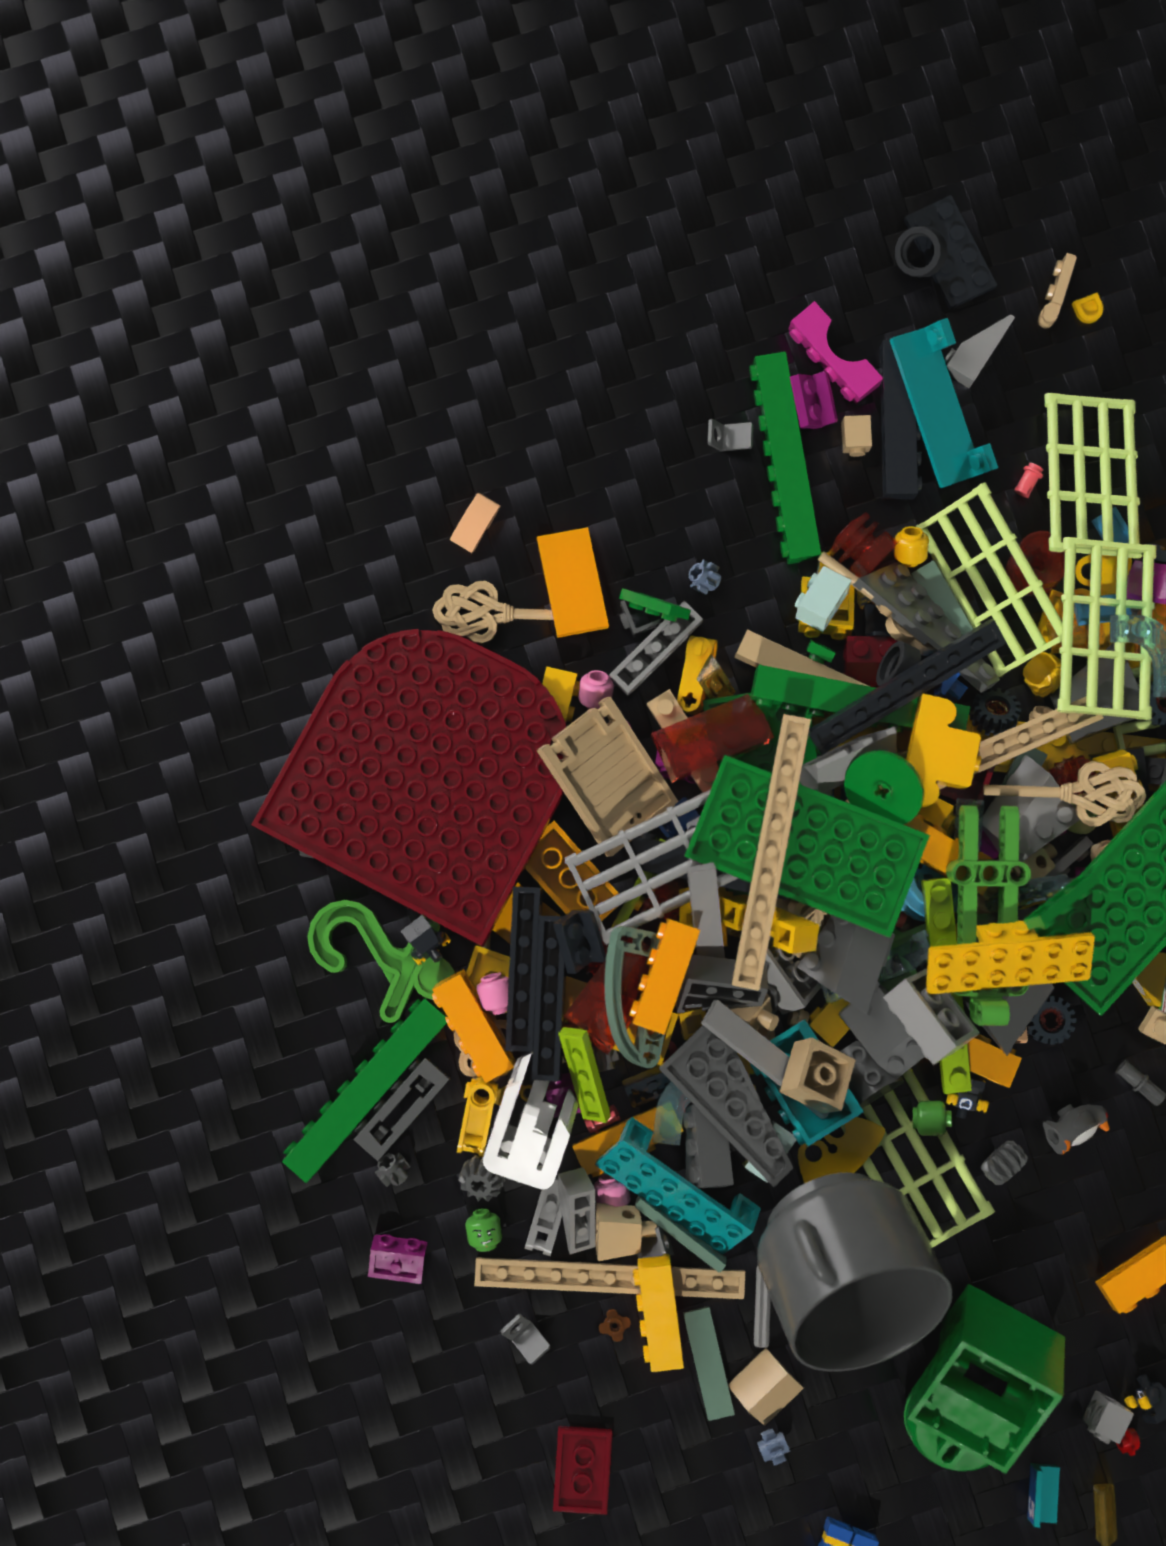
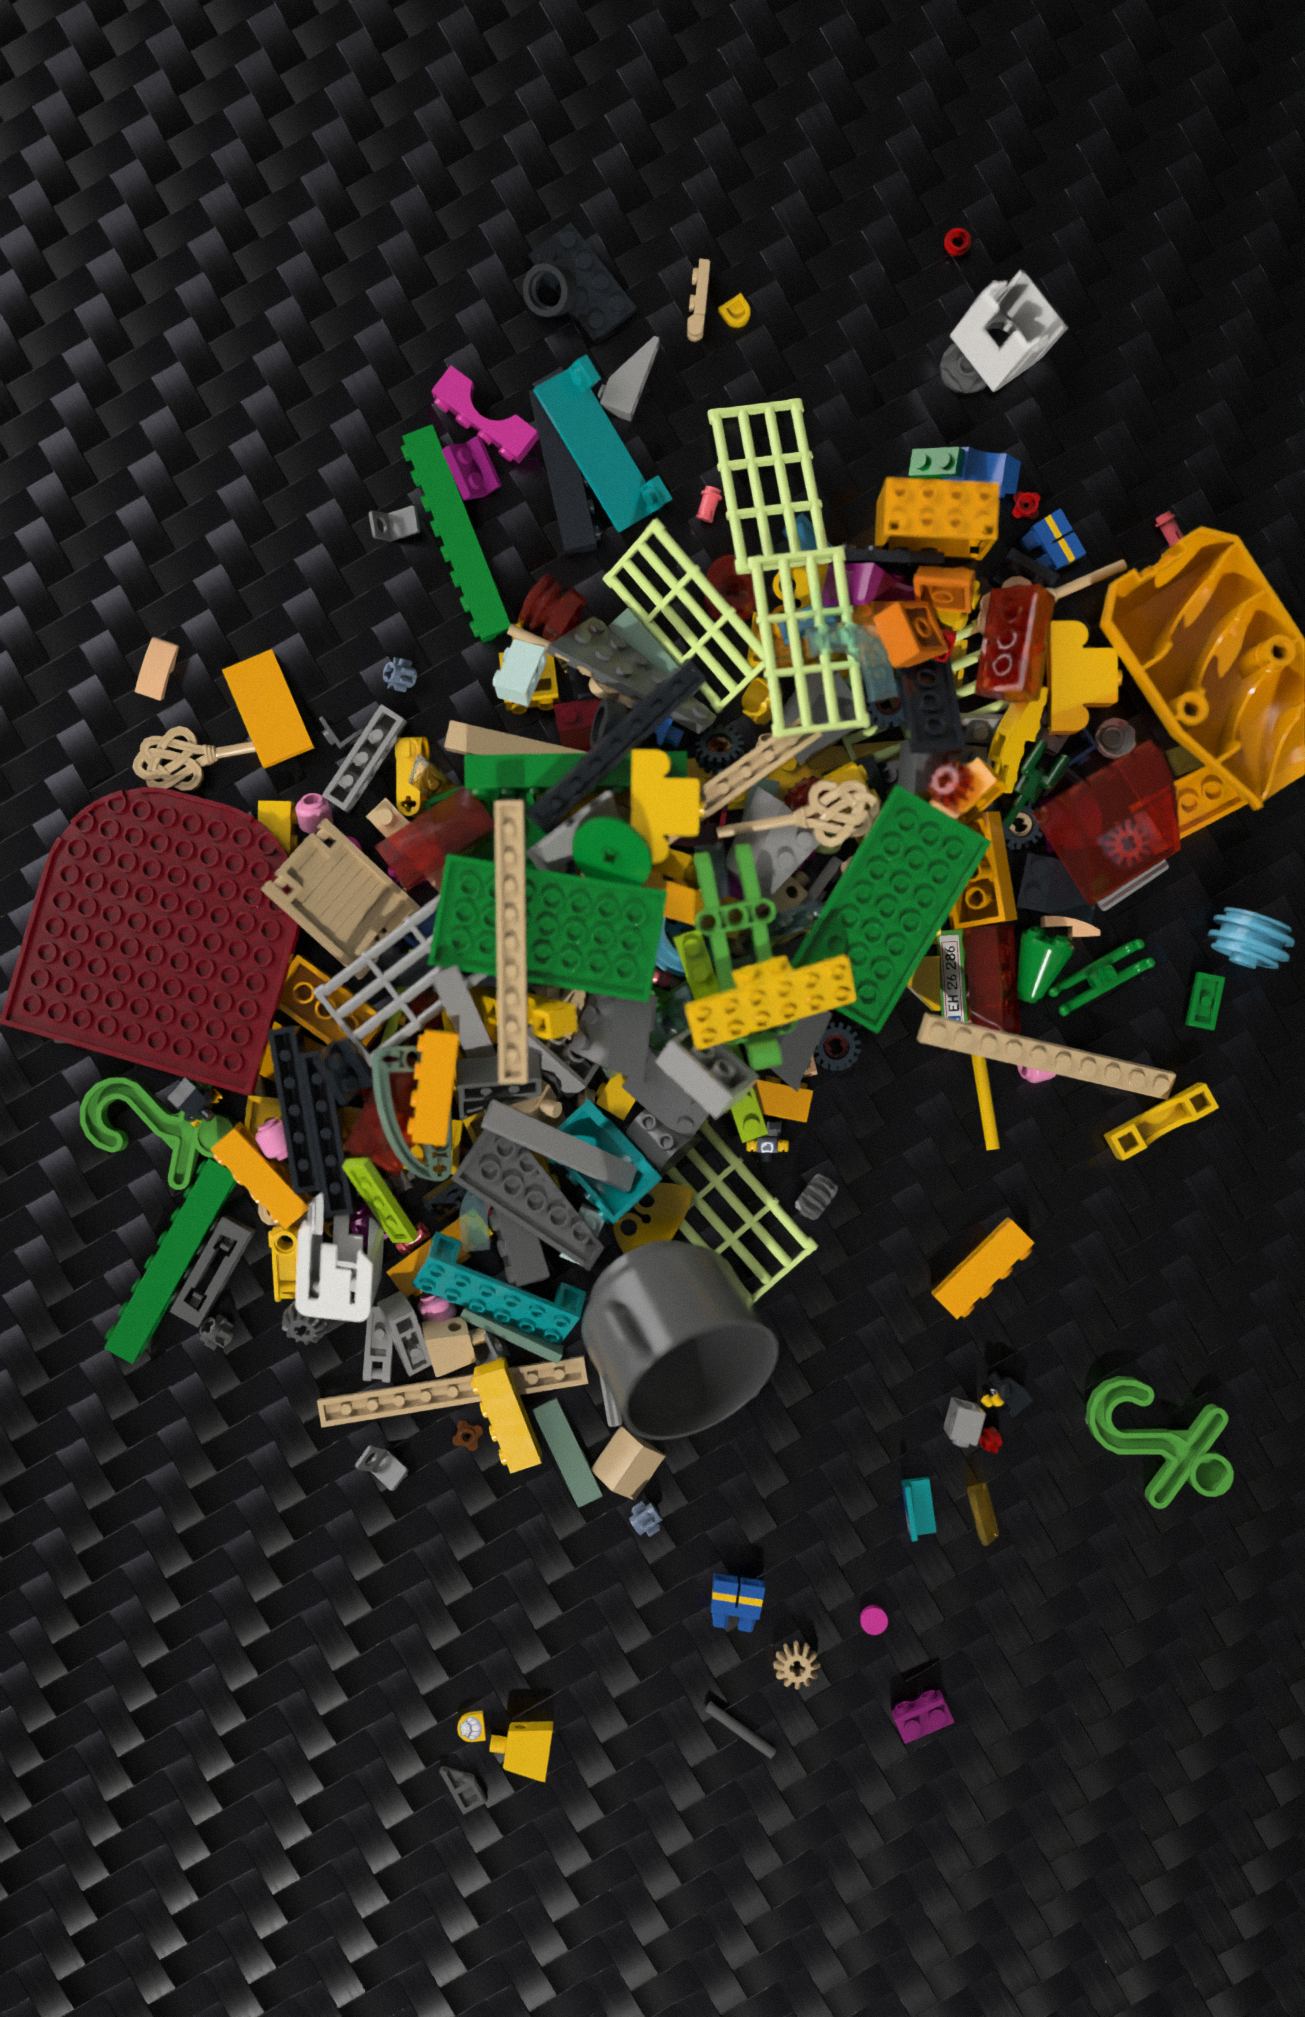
camera: 20 degrees left, 5 degrees up
magenta bracket [368,1235,427,1284] -> none
bright green head [465,1209,502,1252] -> none
dark red tile [553,1426,612,1515] -> none
green plate [620,588,691,622] -> none
tan brick [780,1038,856,1114] -> none
green plate [807,639,836,665] -> none
tan brick [841,415,872,457] -> none
yellow head [894,526,929,567] -> none
green piece [904,1284,1065,1473] -> none
bright green head [913,1101,952,1136] -> none
green plate [1023,872,1100,929] -> none
dark grey animal [1043,1104,1109,1154] -> none
dark grey axle [1115,1059,1166,1106] -> none

